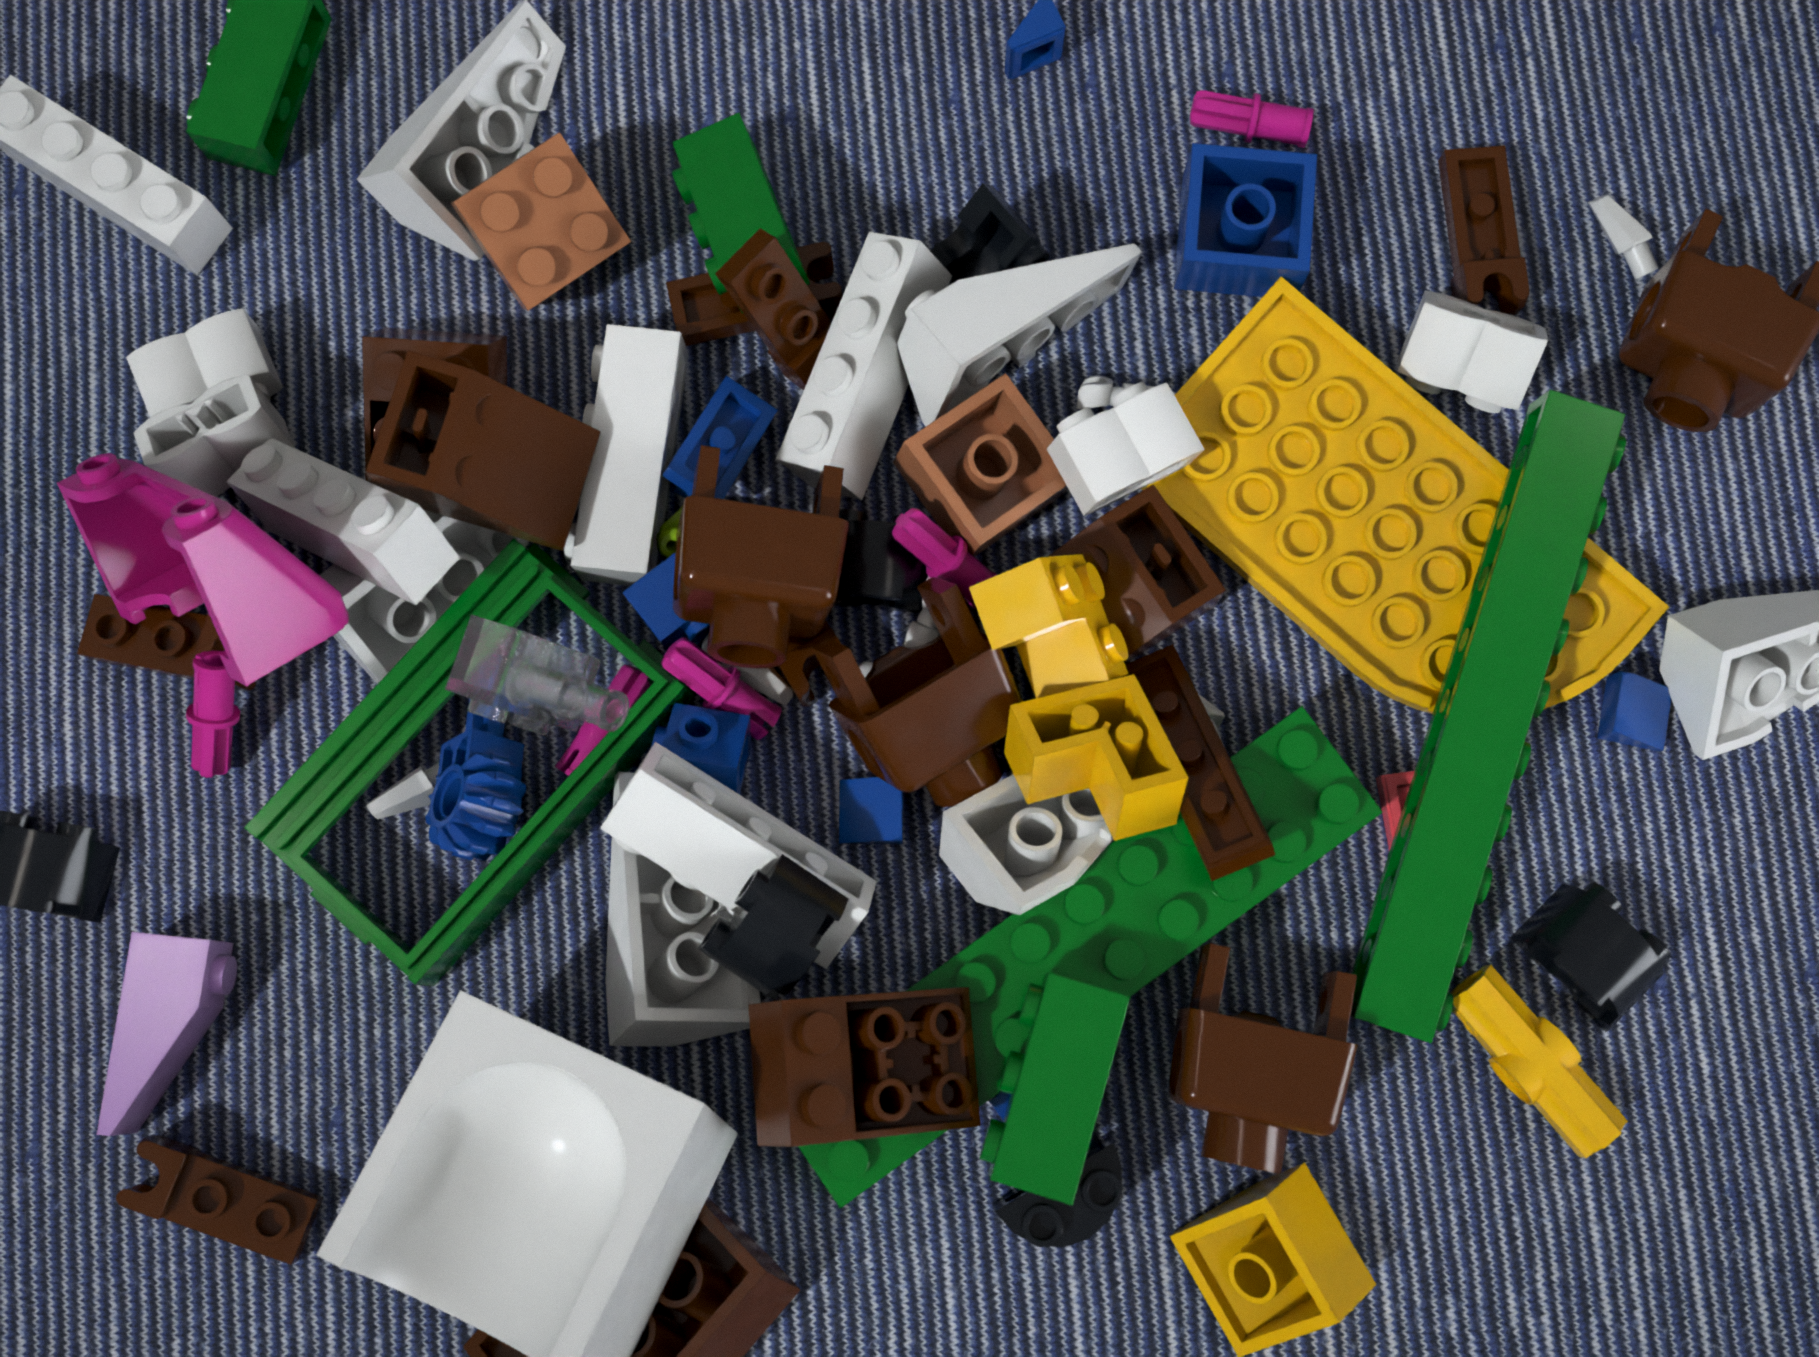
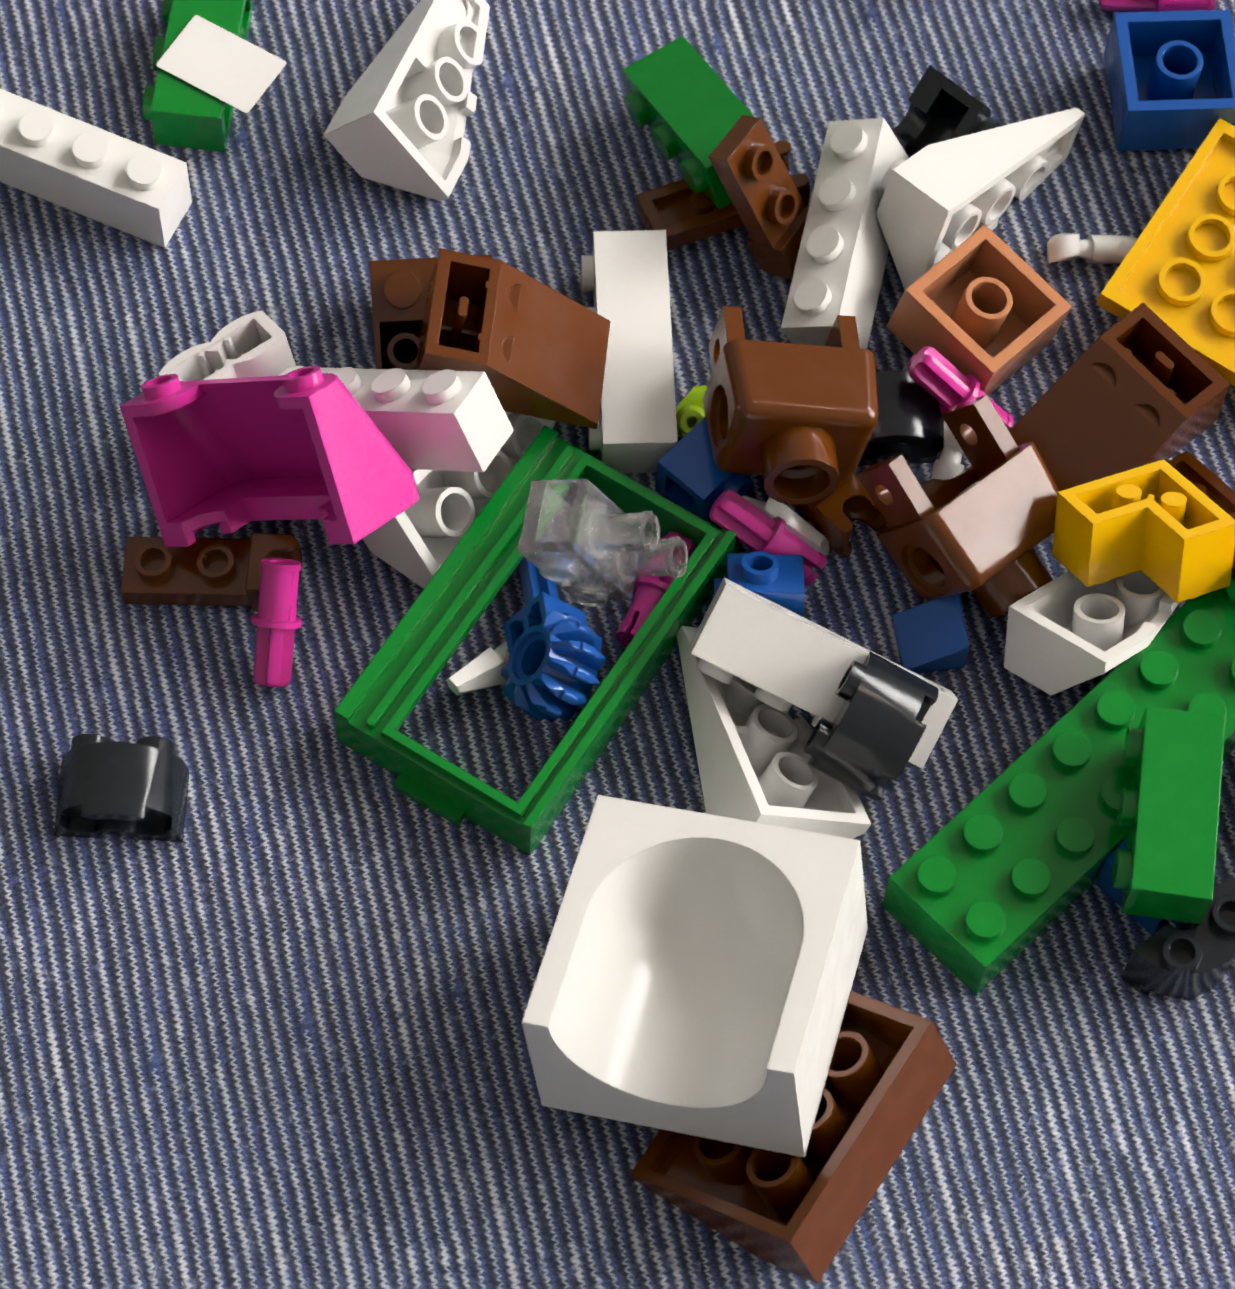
camera: 15 degrees left, 15 degrees down
lavender slope [96,932,237,1136] -> none
reddish brown plate [116,1135,324,1265] -> none
white brick [126,308,283,418] -> none
nougat brick [450,132,631,311] -> none
blue plate [662,375,778,499] -> none
reddish brown slope [748,987,981,1147] -> none
yellow brick [969,554,1128,698] -> none
white brick [1047,382,1205,516] -> none
none -> white sticker [156,15,286,113]

